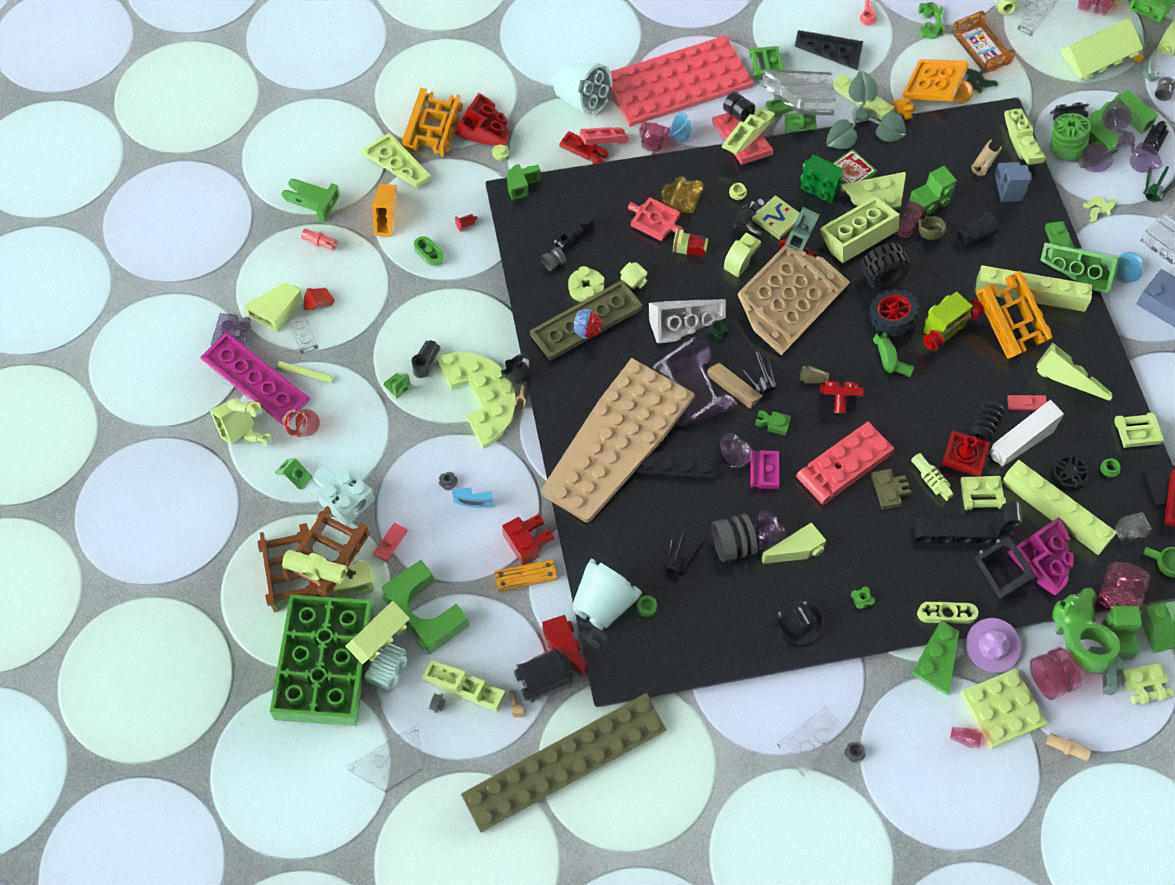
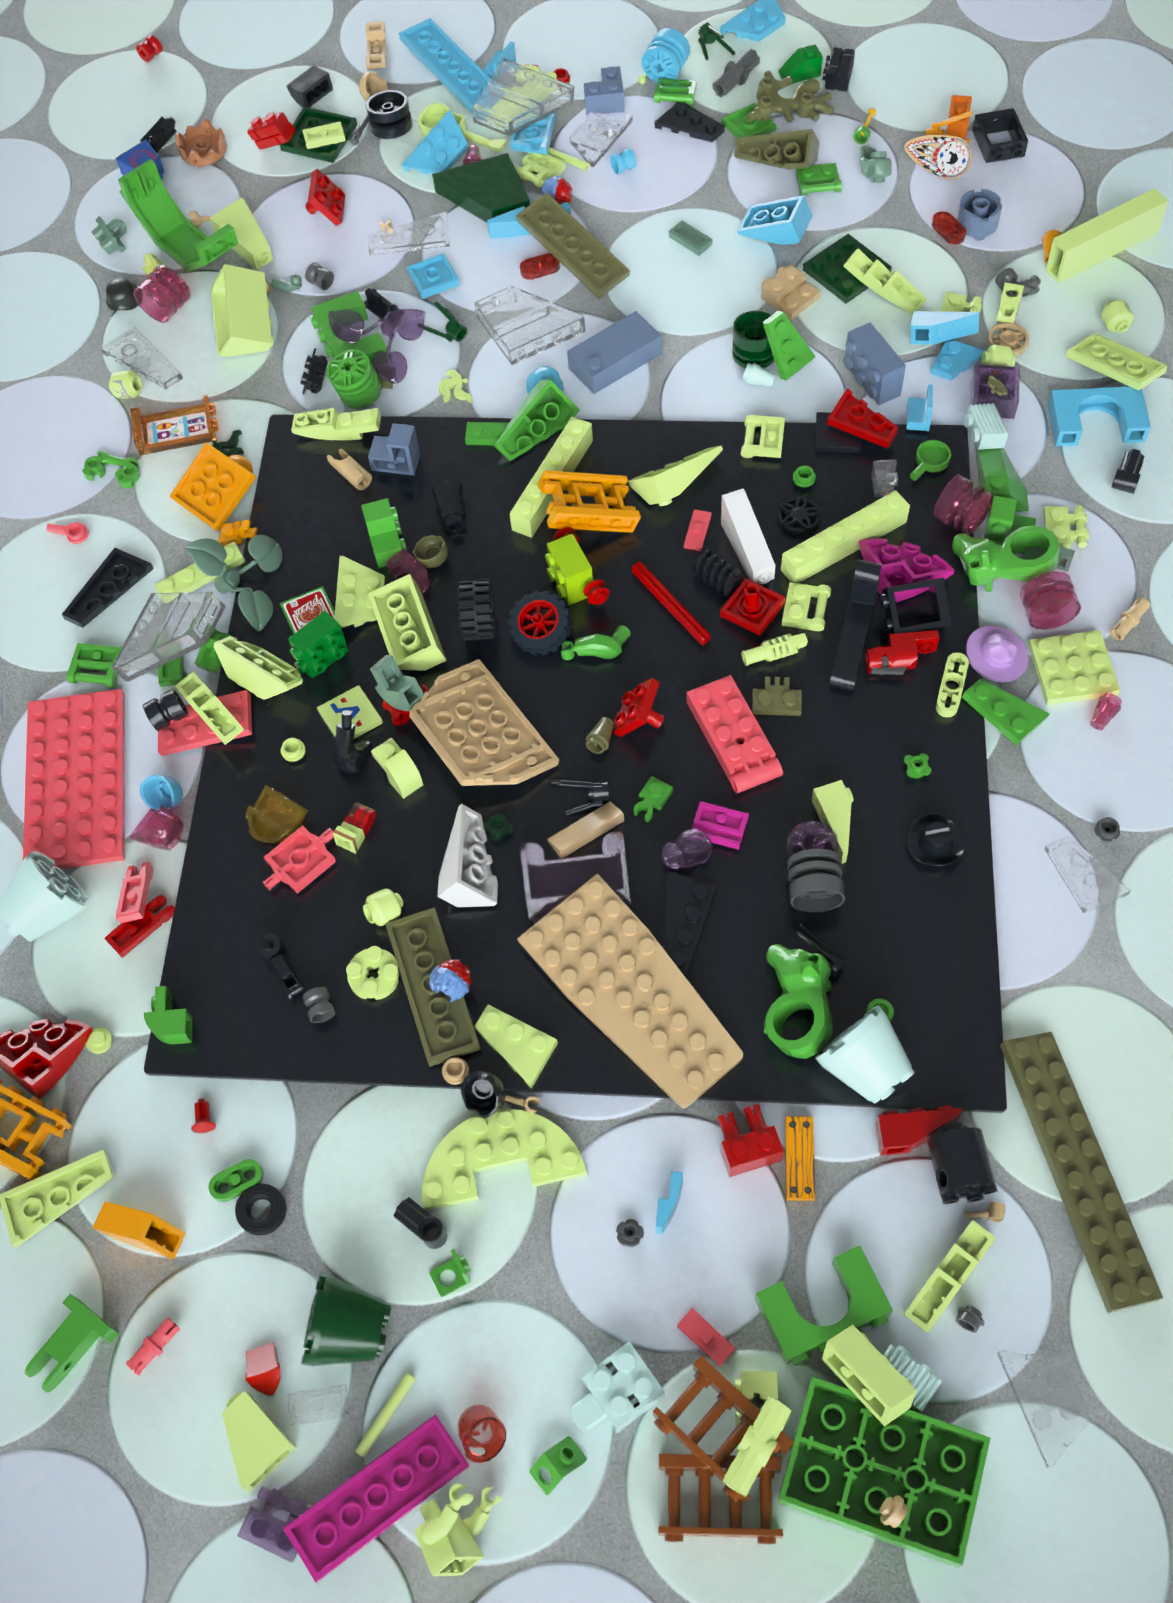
camera: 70 degrees left, 0 degrees up
none -> yellowish green wedge [214,636,303,700]
none -> black tyre [235,1184,286,1236]
none -> dark green cone [301,1274,391,1366]
none -> tan plate [442,1057,469,1085]
none -> yellowish green wing [474,1005,558,1089]
none -> red axle [632,562,711,645]
none -> bright green animal [763,944,833,1058]
none -> red plate [865,630,939,675]
none -> tan plate [879,1495,908,1528]

